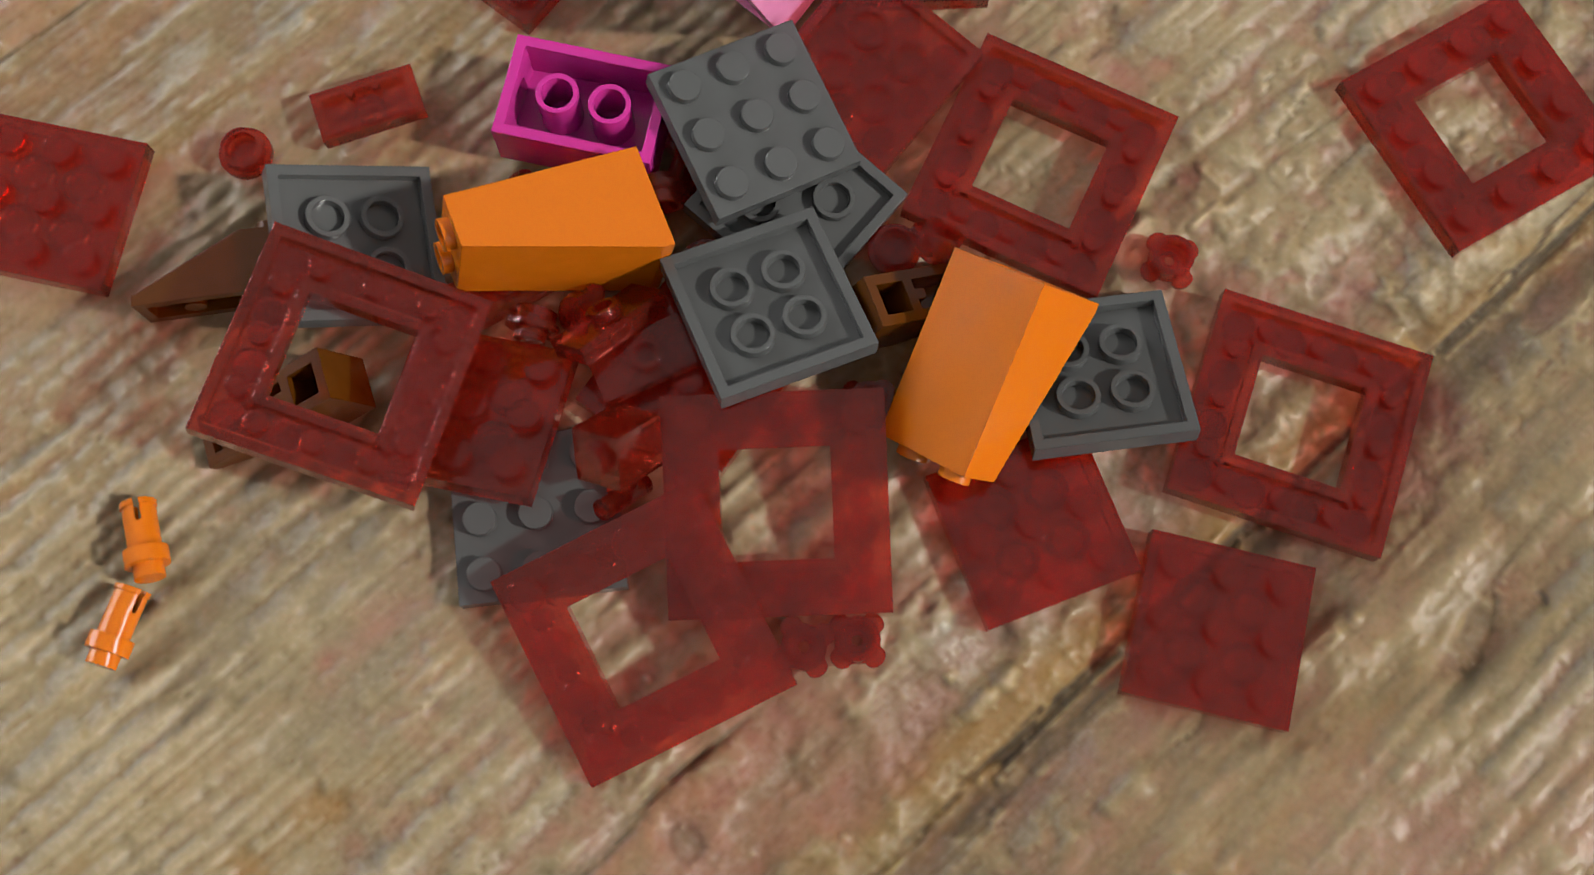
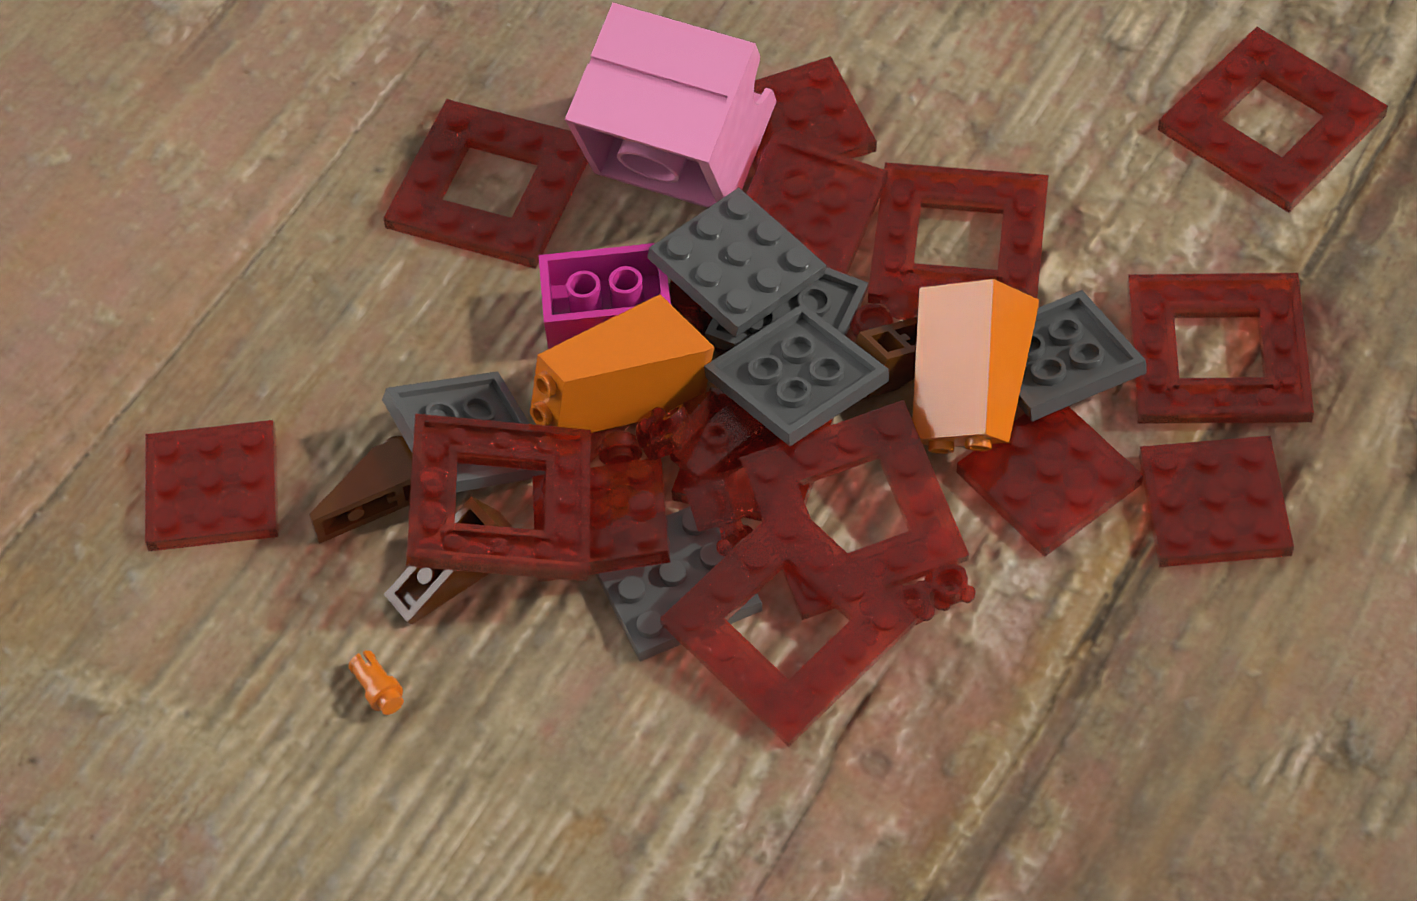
camera: 10 degrees left, 20 degrees down
orange animal [84,582,152,671] -> none
clear red plate [219,127,274,180] -> none
clear red plate [309,64,429,149] -> none
clear red plate [1140,232,1198,290] -> none

